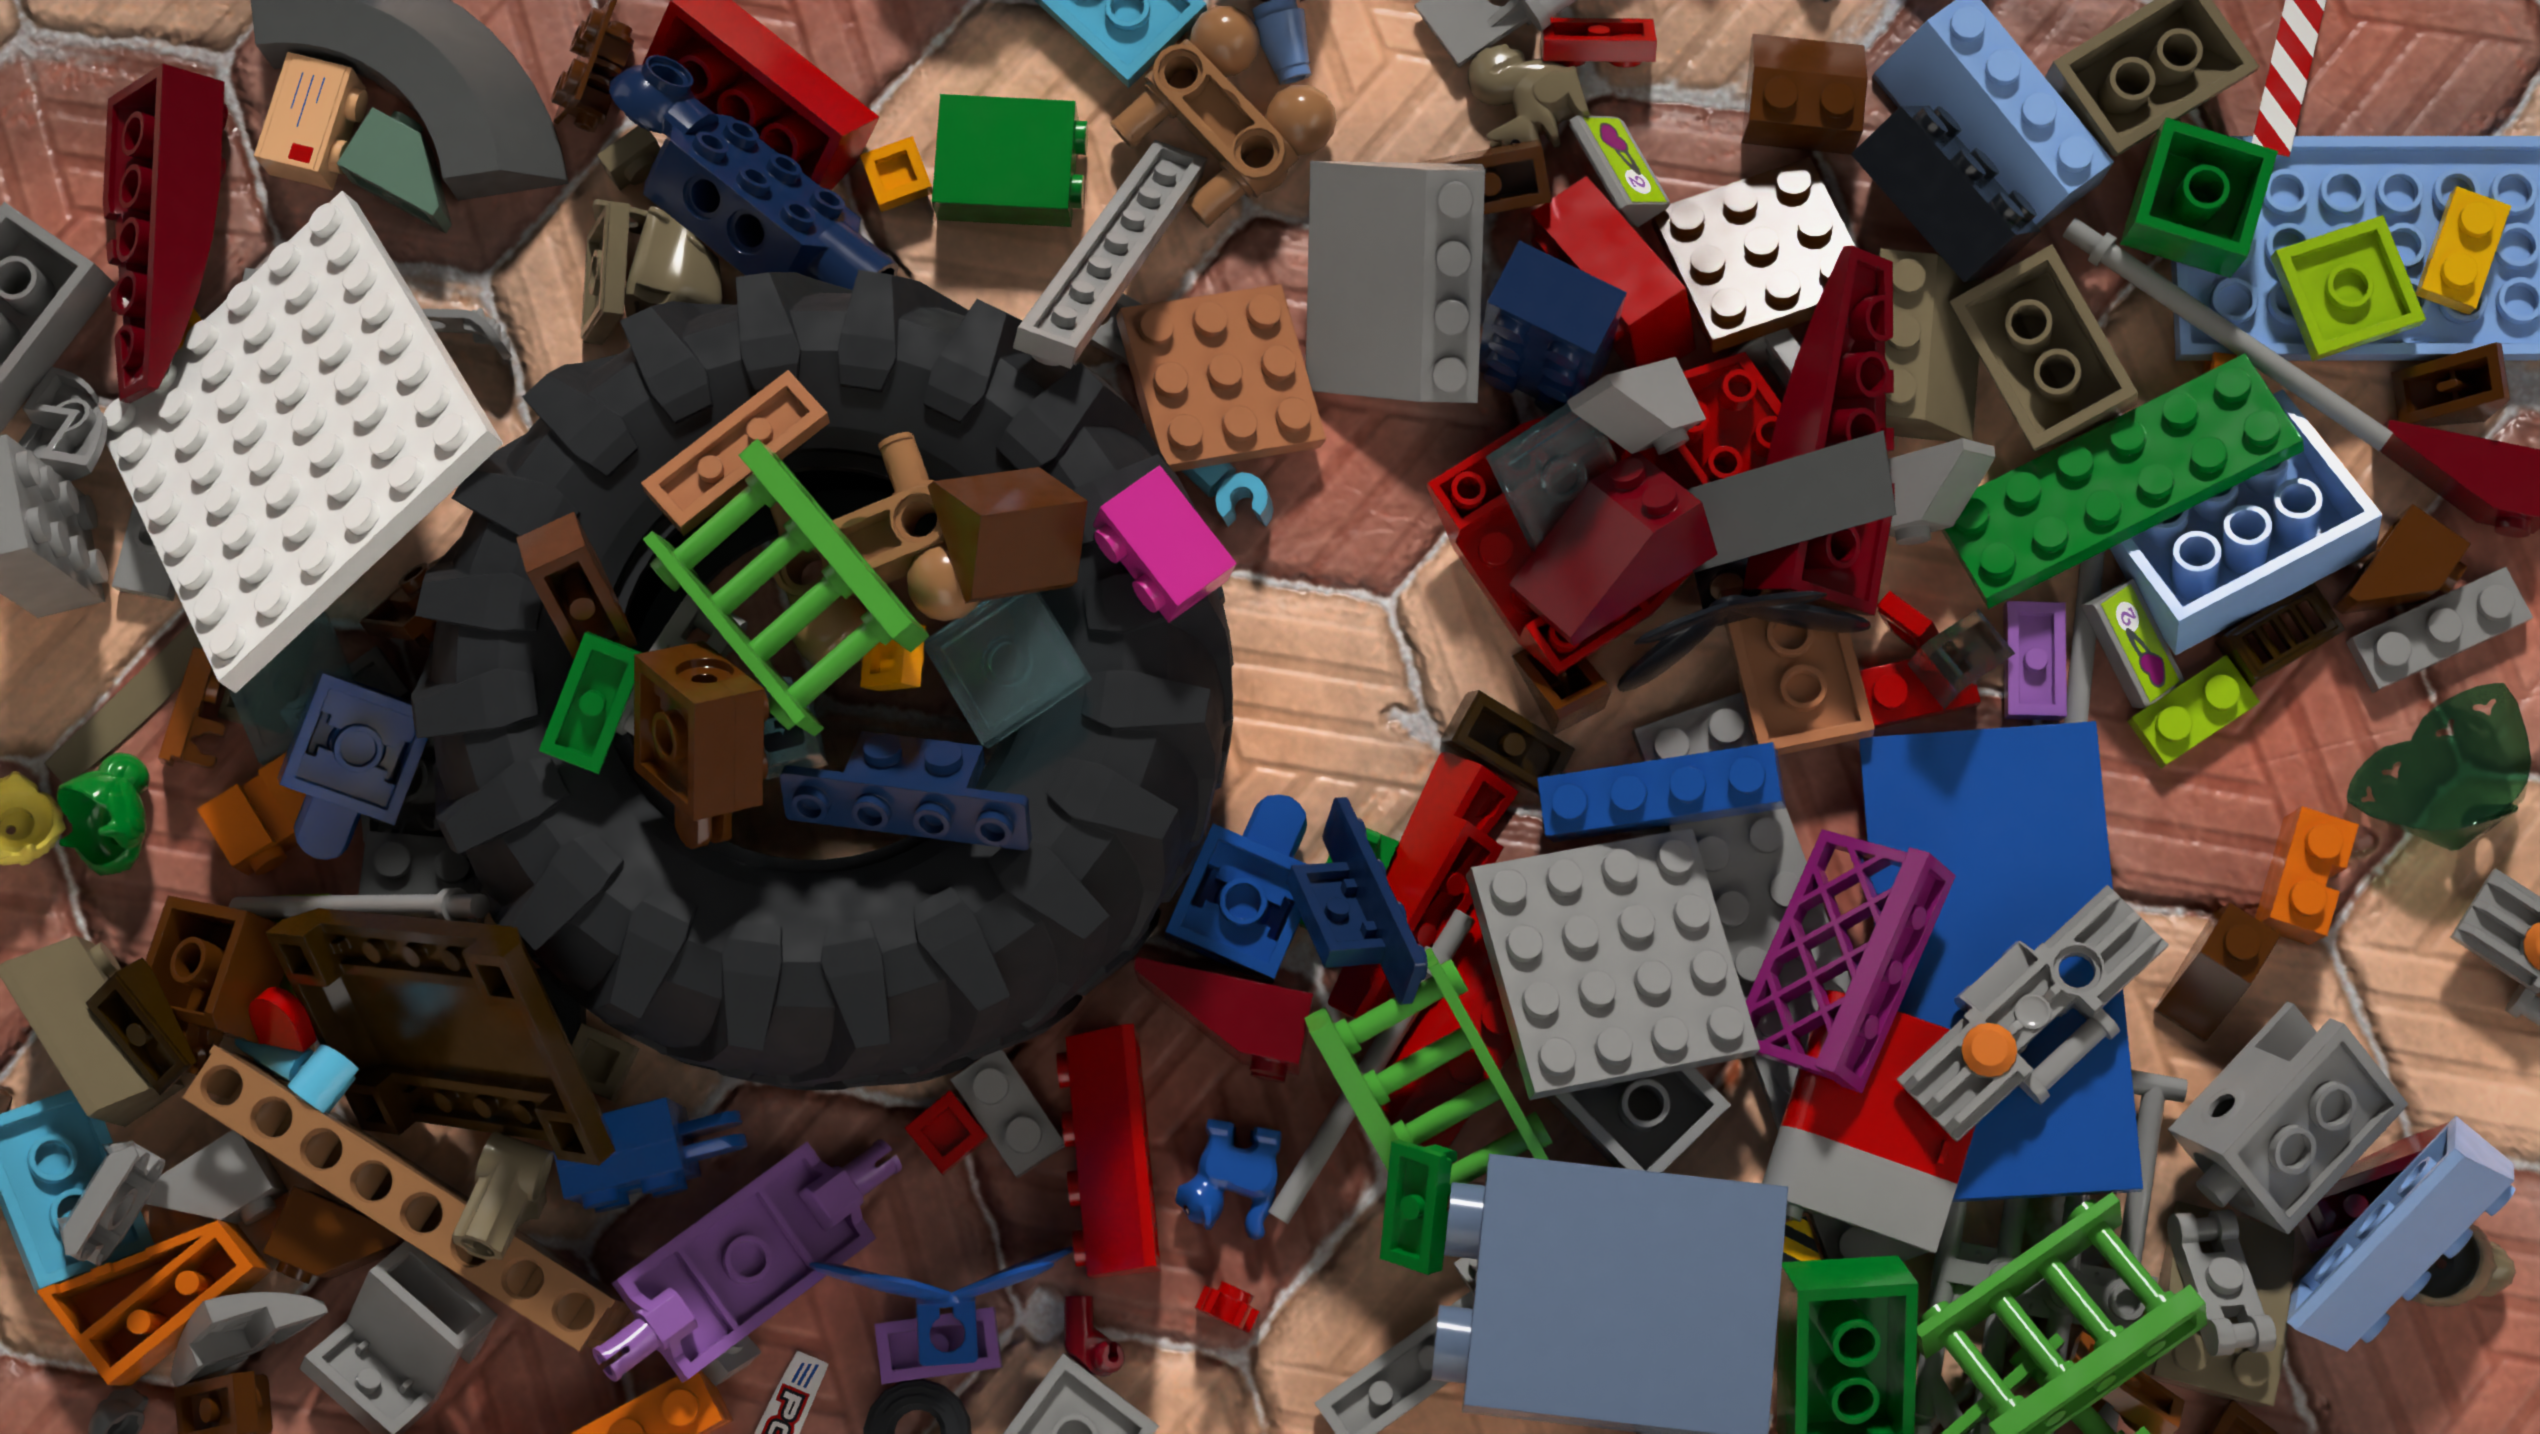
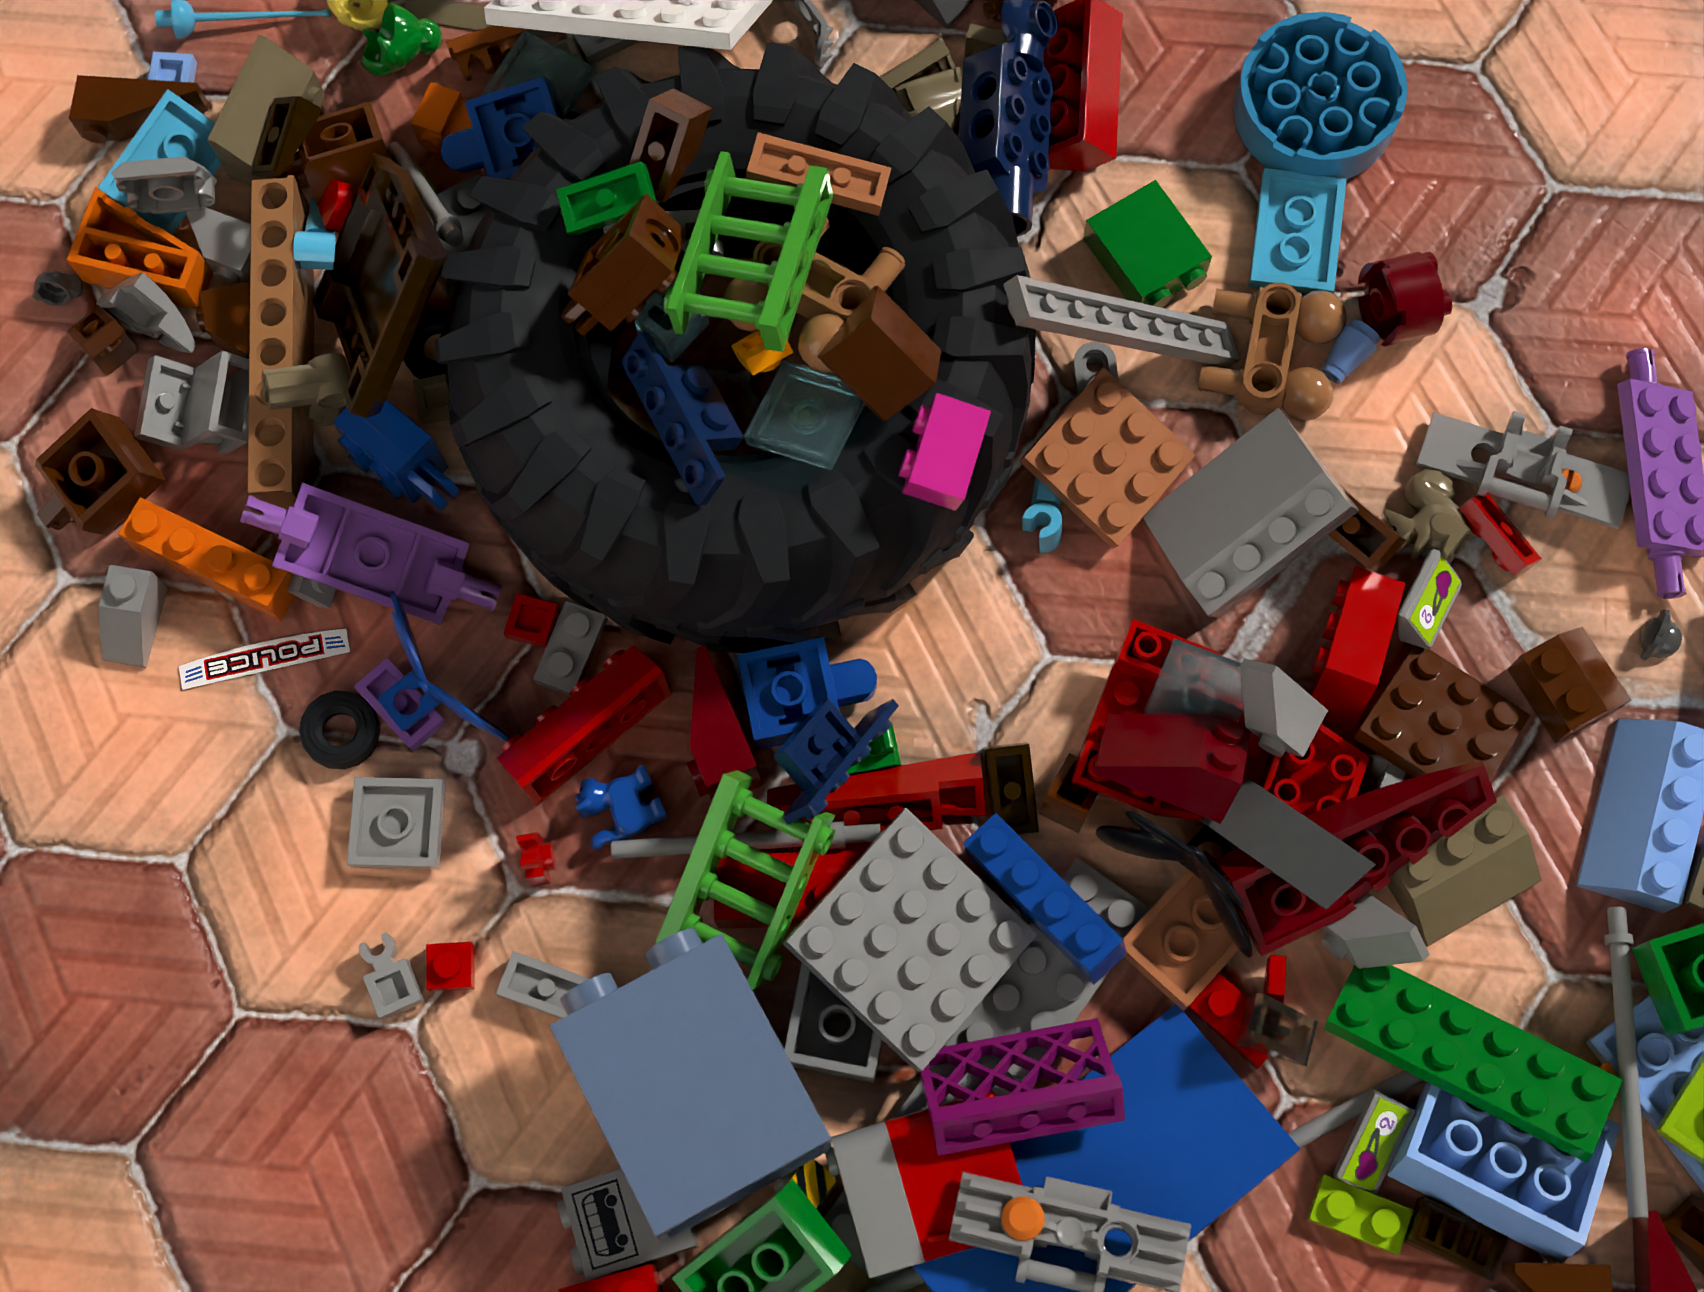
camera: 55 degrees right, 5 degrees down
light orange plate [860,136,933,212] -> none
dark red arm [1064,1296,1125,1377] -> none
green plate [1379,1139,1457,1275] -> none
dark blue brick [1479,240,1627,414] -> none
black brick [1851,106,2041,282] -> none
dark tan slope [1949,244,2138,451] -> none
medium lavender plate [2003,601,2067,721] -> none

